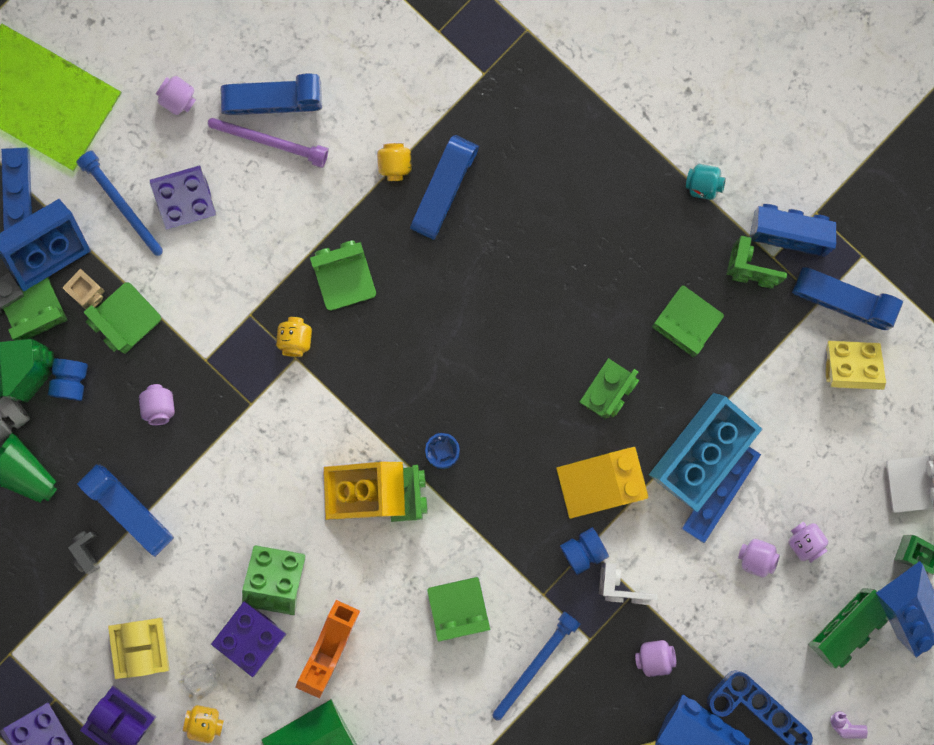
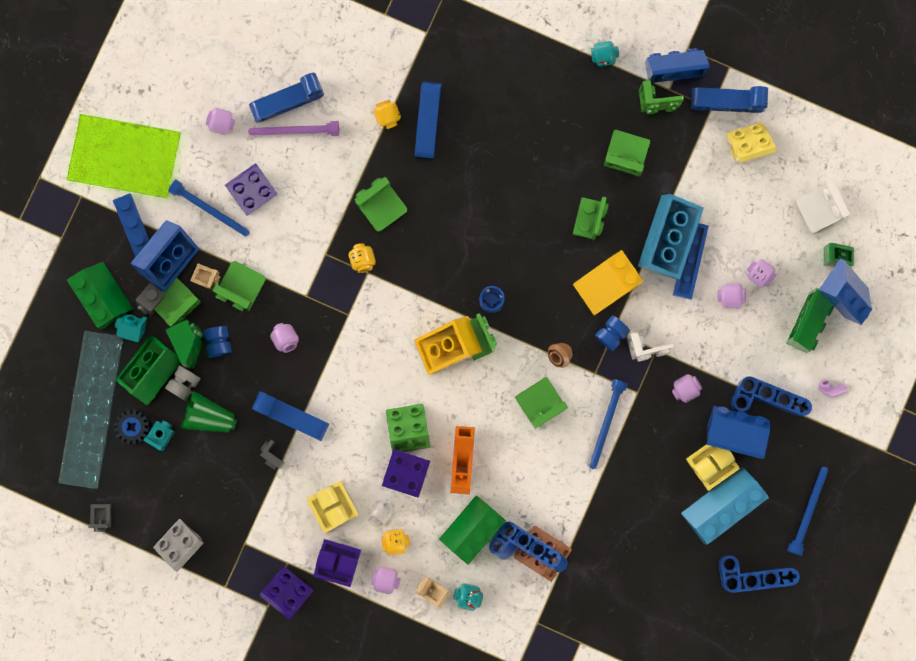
camera: 20 degrees left, 0 degrees up
none -> medium nougat cone [548,343,573,368]

